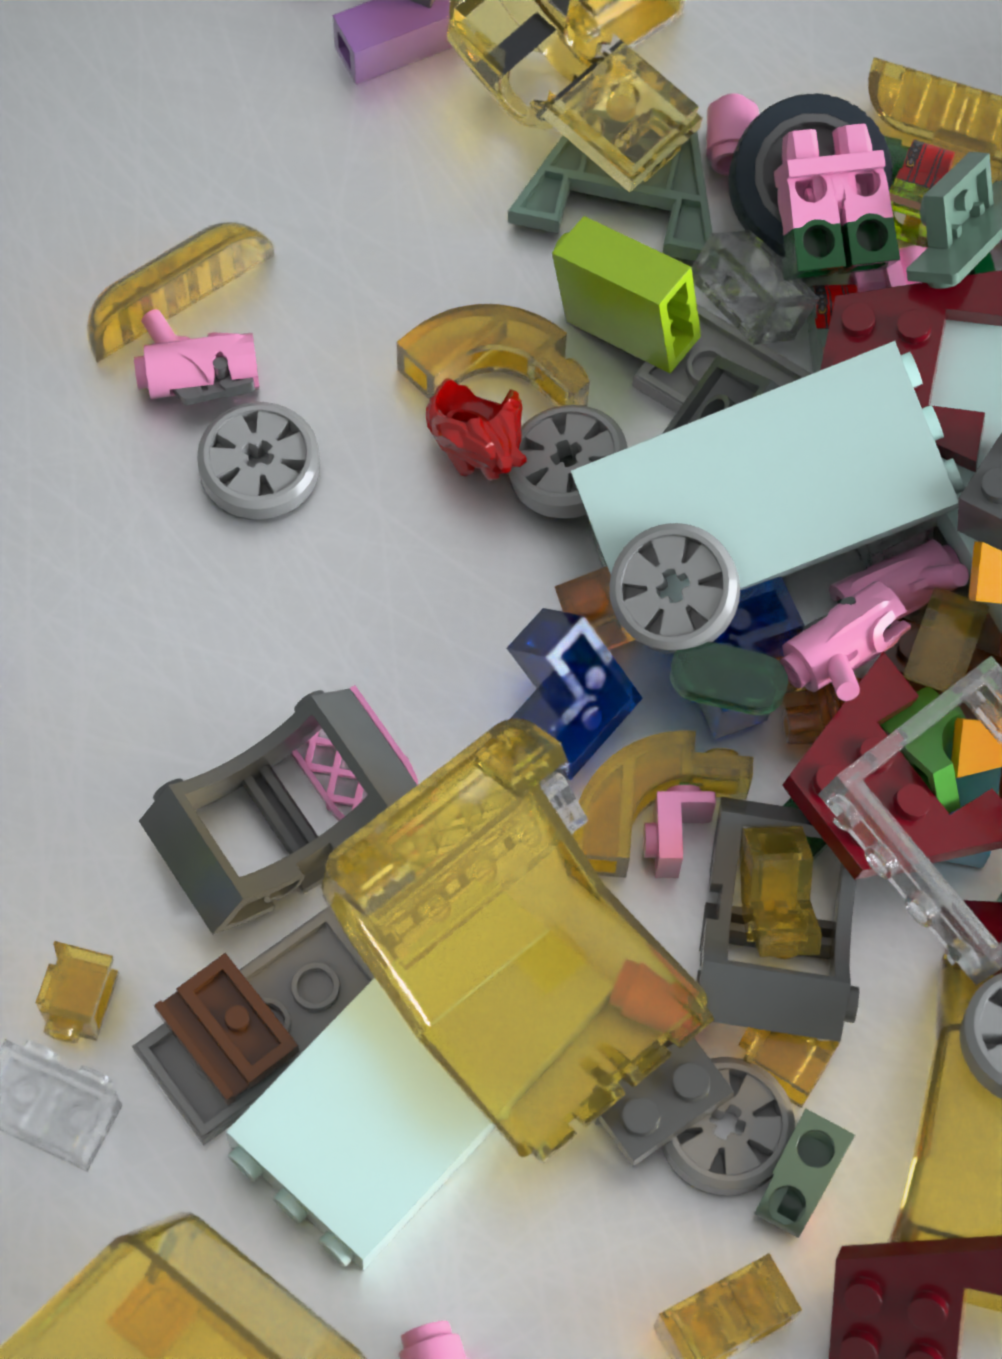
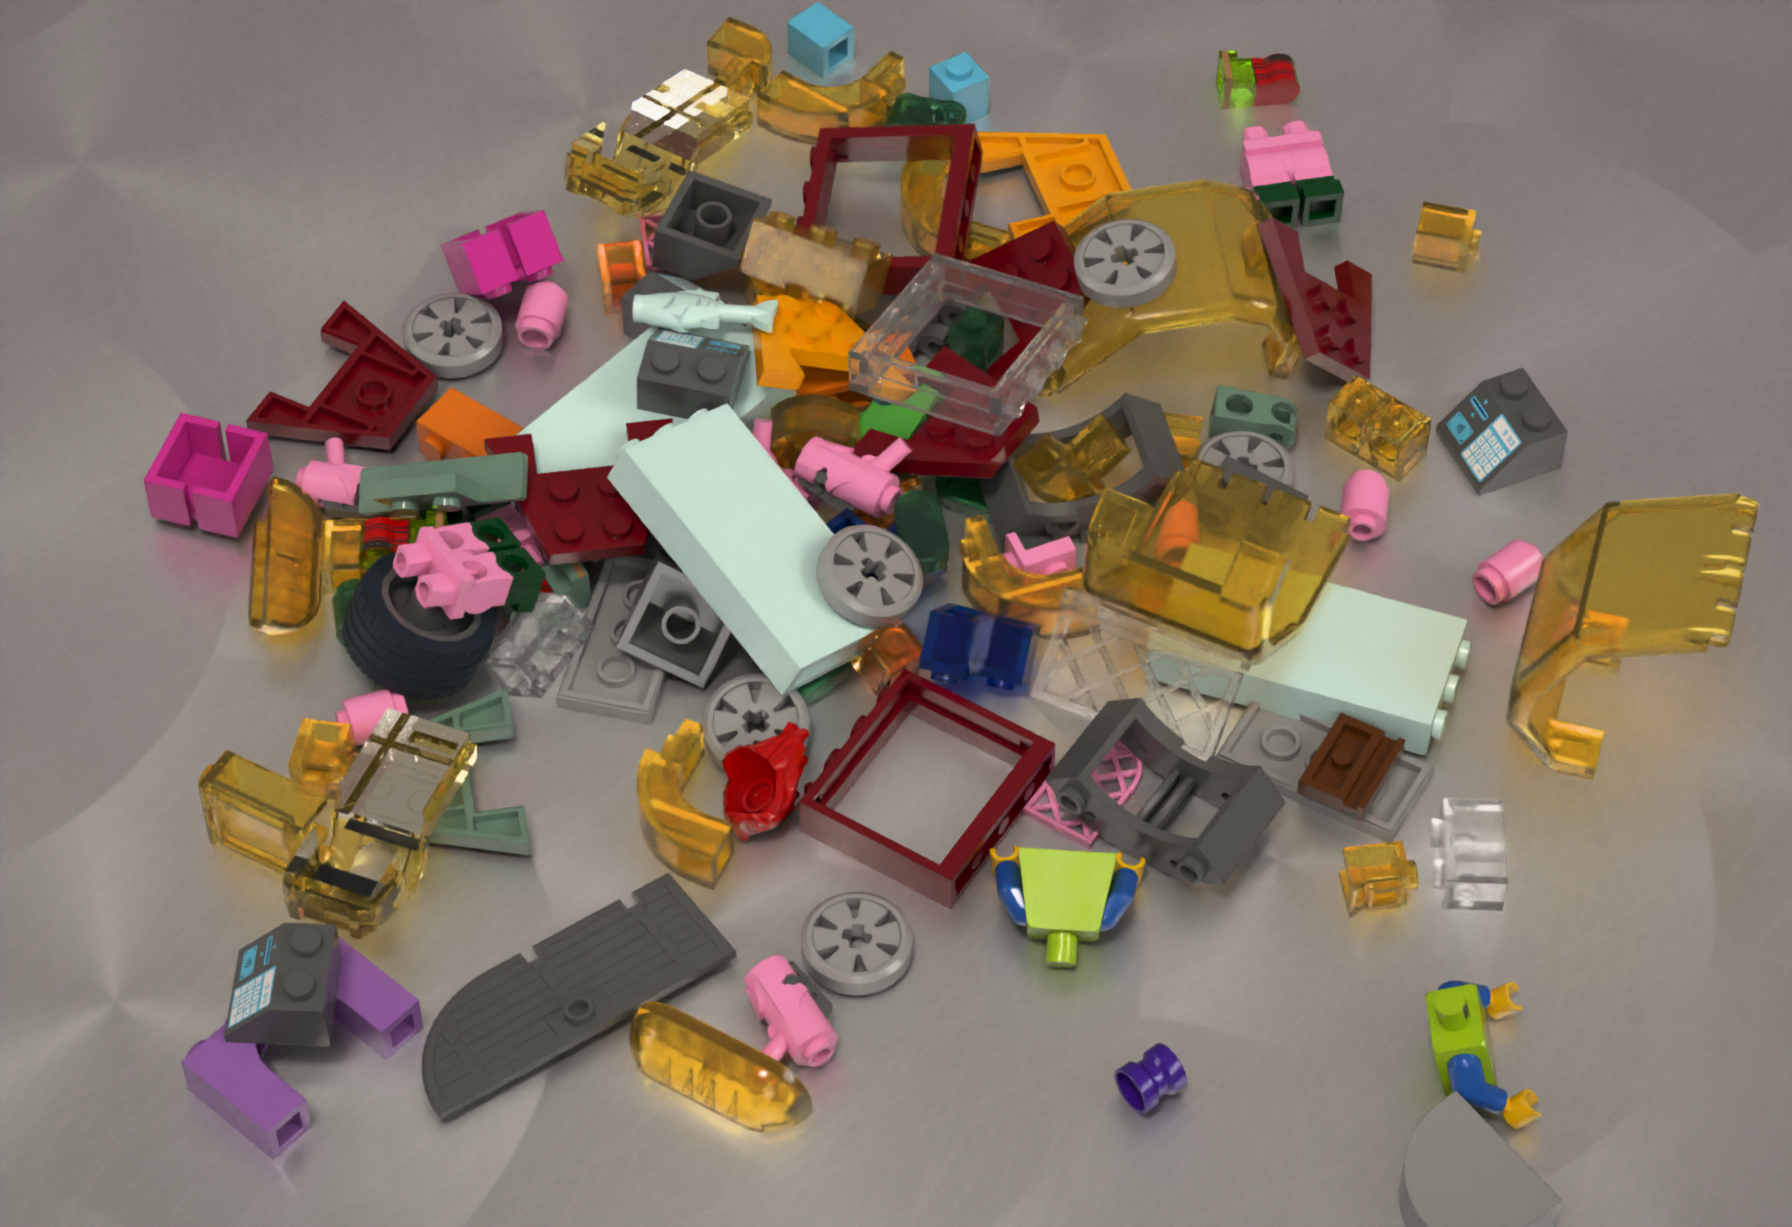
camera: 110 degrees left, 15 degrees down
lime brick [552,216,701,373] -> none
none -> clear yellow brick [288,718,358,800]
none -> dark grey door [422,873,737,1119]
none -> dark red window [796,669,1056,909]
none -> lime torso [990,845,1146,968]
none -> bright pink brick [1339,470,1390,541]

